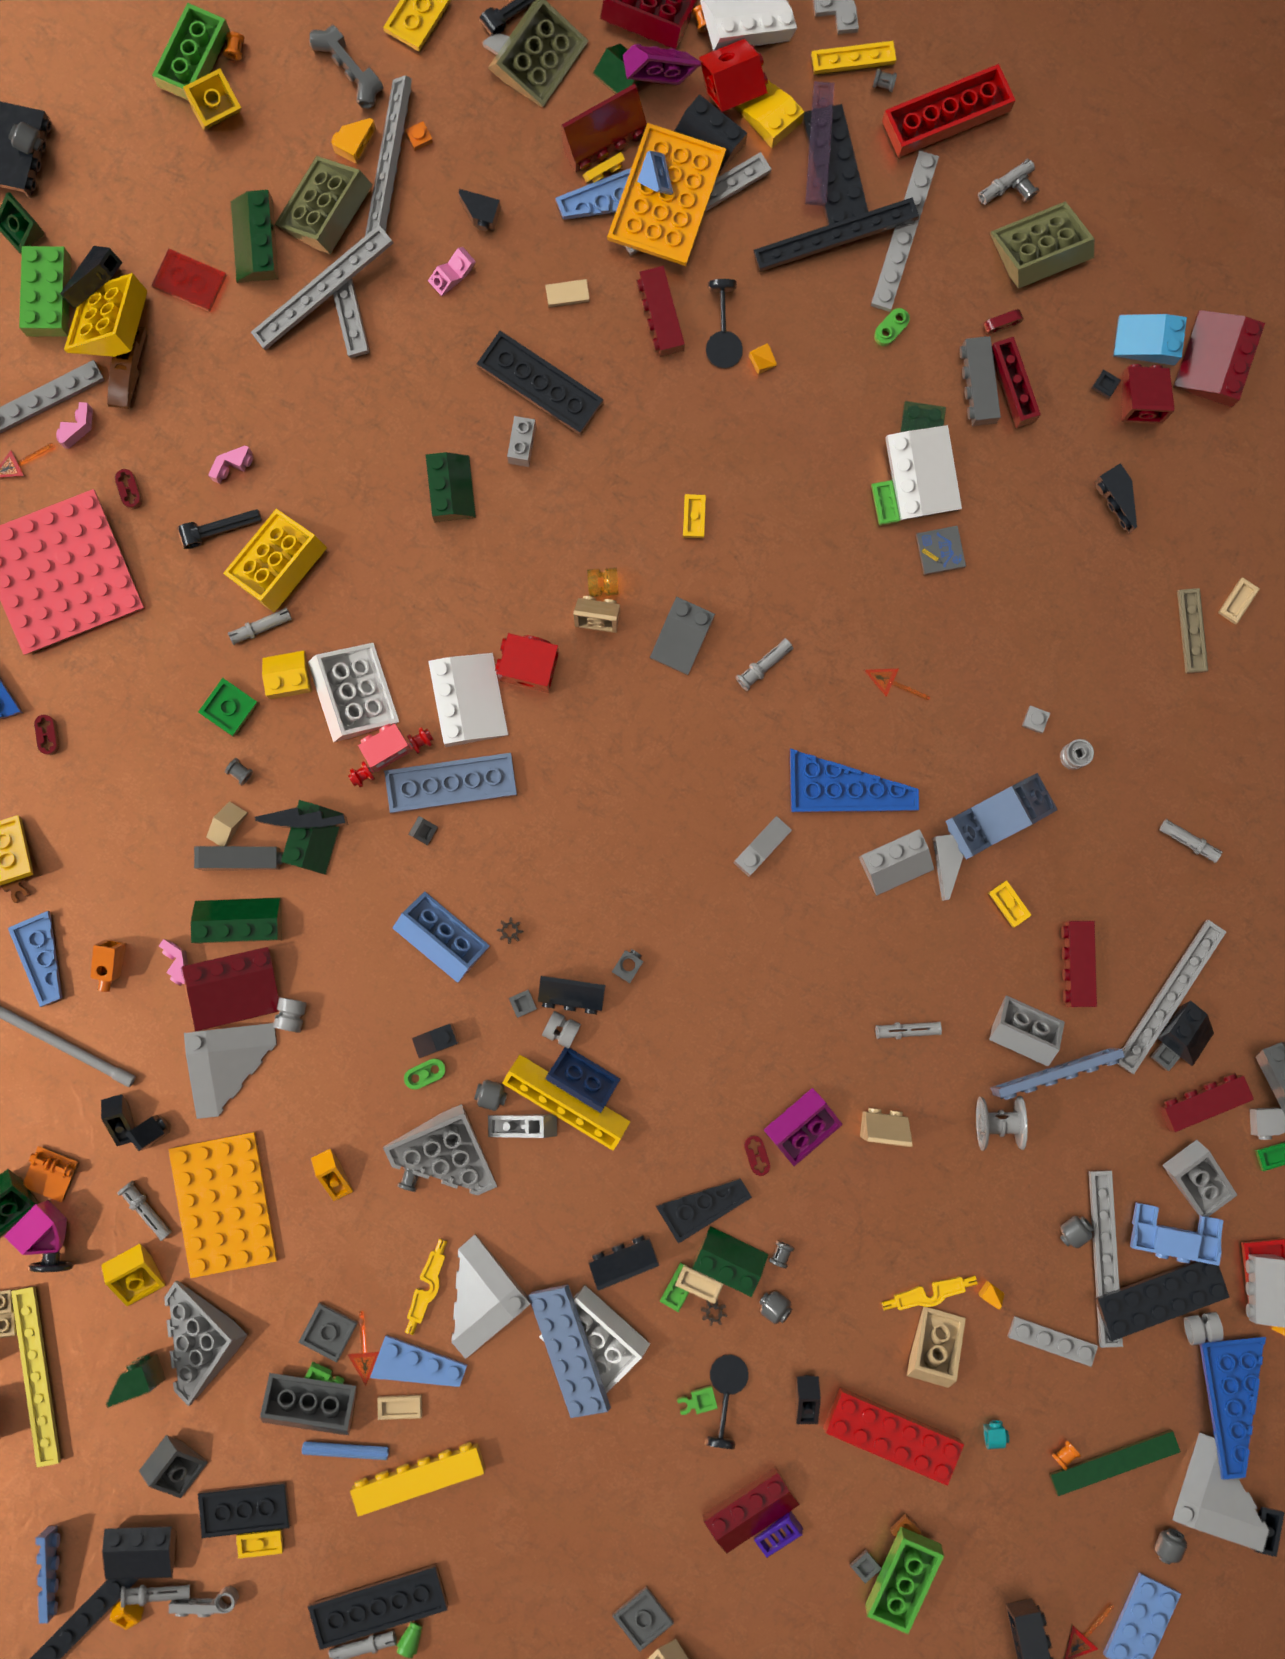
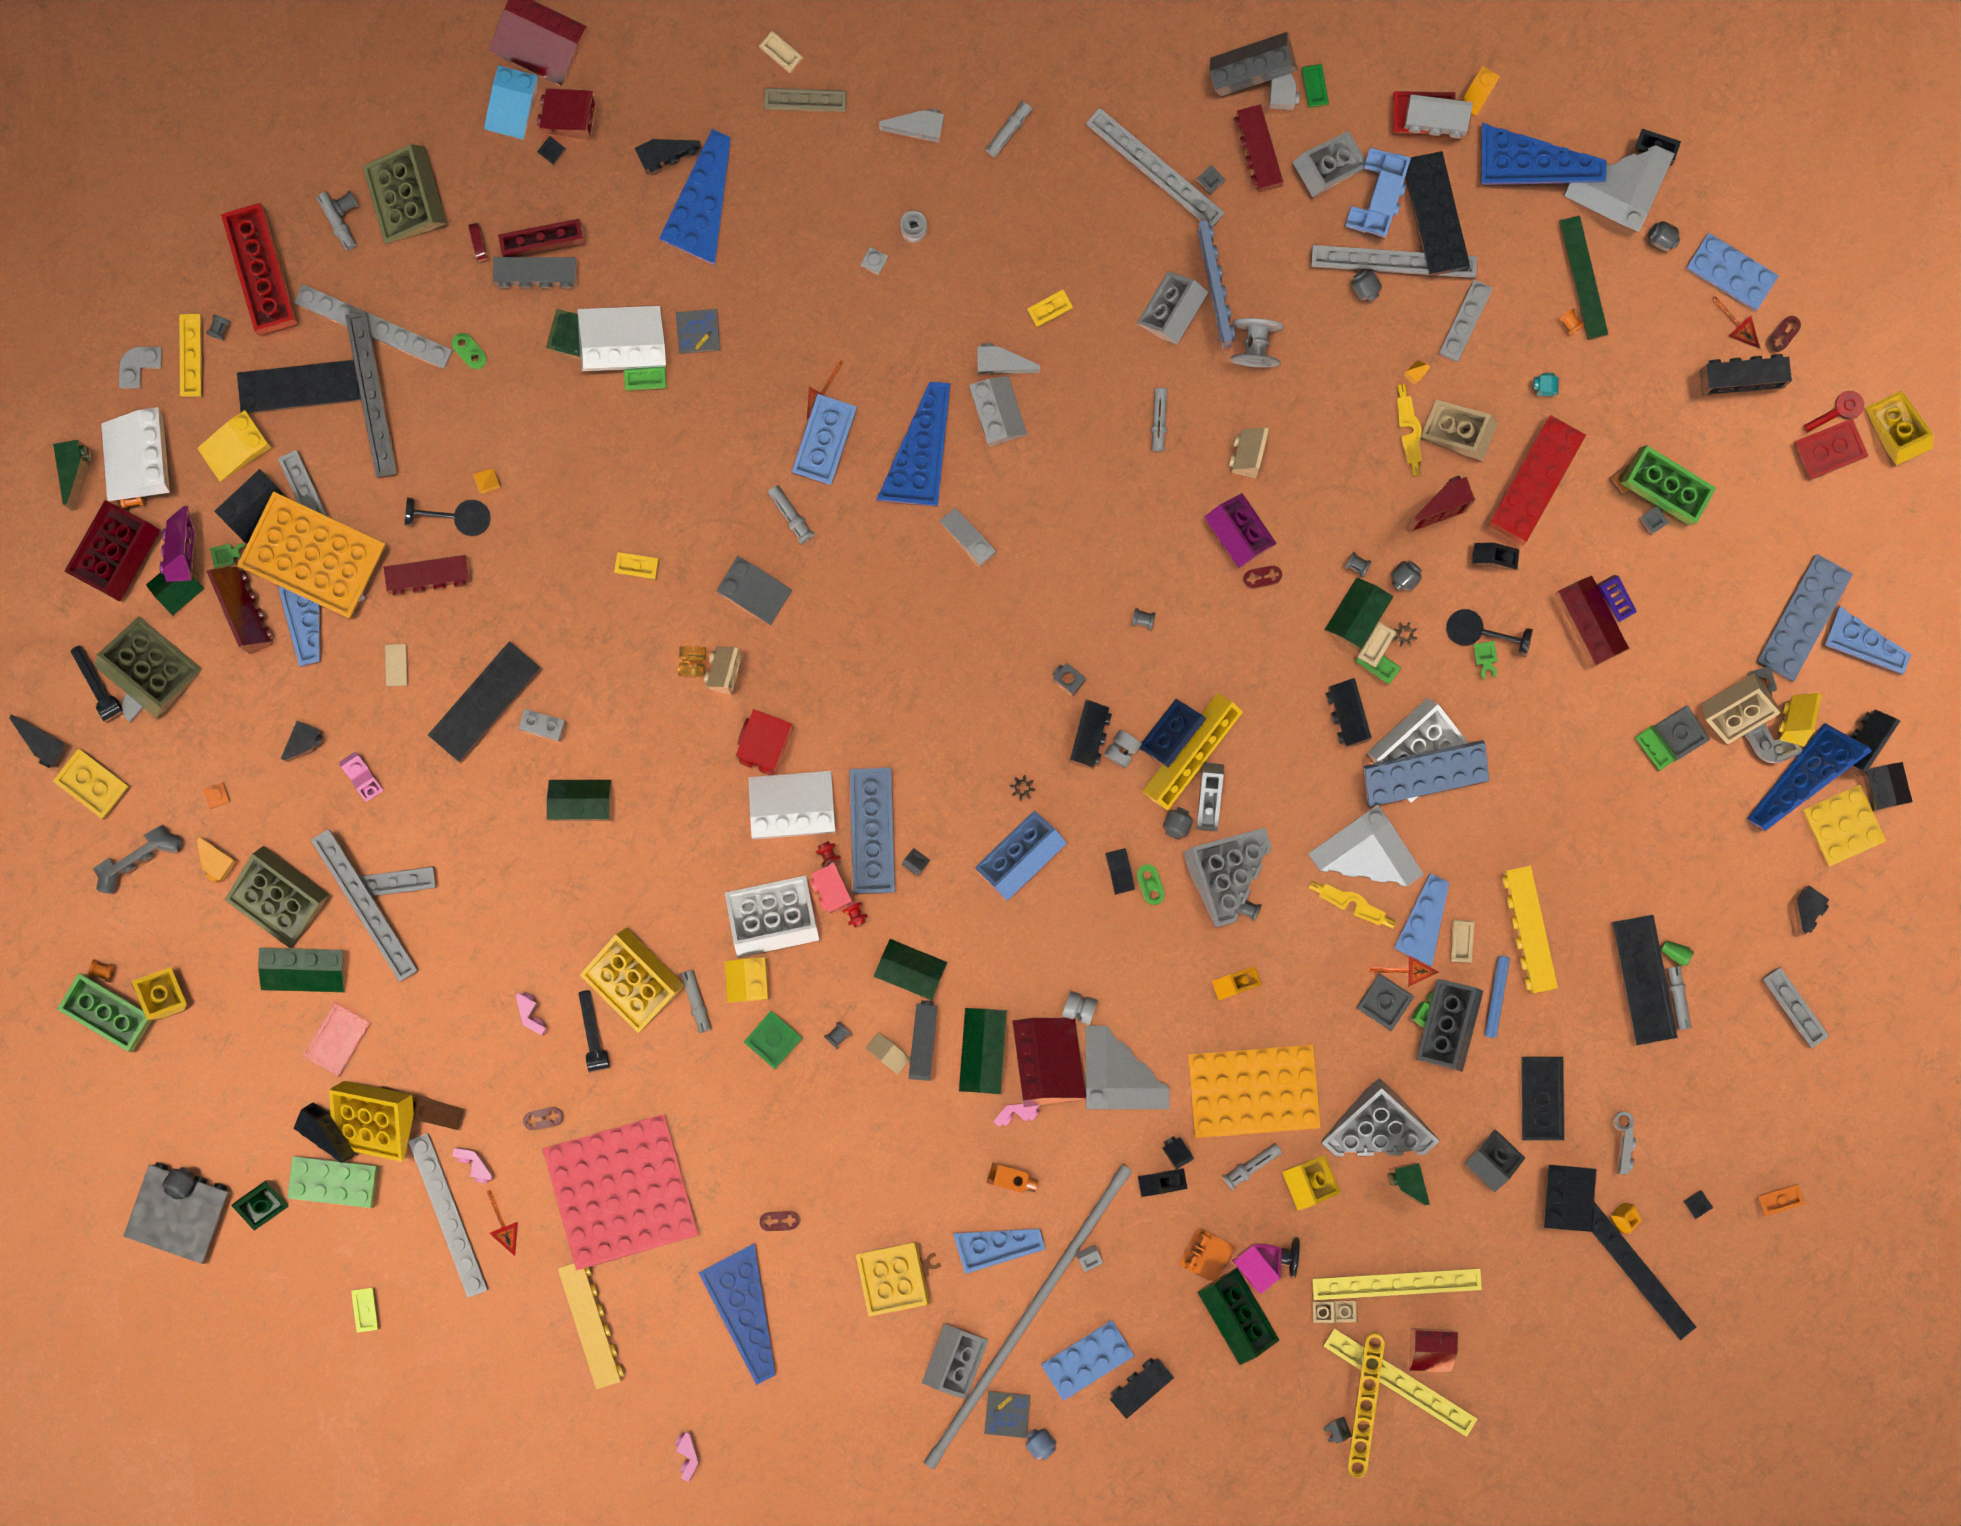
camera: 75 degrees left, 0 degrees up
medium blue wing [36,1526,60,1623] -> none
light grey pin [121,1585,190,1608] -> none
yellow plate [236,1529,284,1559] -> none
black slope [255,807,348,829] -> none
light grey plate [365,75,412,236] -> none
dark grey plate [509,989,537,1018] -> none
yellow plate [583,152,625,183] -> none
medium blue slope [637,151,673,195] -> none
black wing [656,1178,752,1244] -> none
red brick [699,38,768,112] -> none
clear purple tile [805,81,835,206] -> none
sand blue bracket [945,773,1058,859] -> none
dark red brick [1061,921,1097,1007] -> none
black slope [1158,1001,1214,1066] -> none
light grey wheel [1184,1312,1224,1346] -> none
none -> bright green plate [210,543,247,569]
none -> blue wing [659,129,731,265]
none -> medium blue plate [792,394,857,485]
none -> light grey slope [879,109,944,142]
none -> light grey plate [1076,1245,1103,1272]
none -> dark grey bush [1131,608,1156,631]
none -> dark red slope [1407,475,1475,533]
none -> bright green plate [1635,725,1677,771]

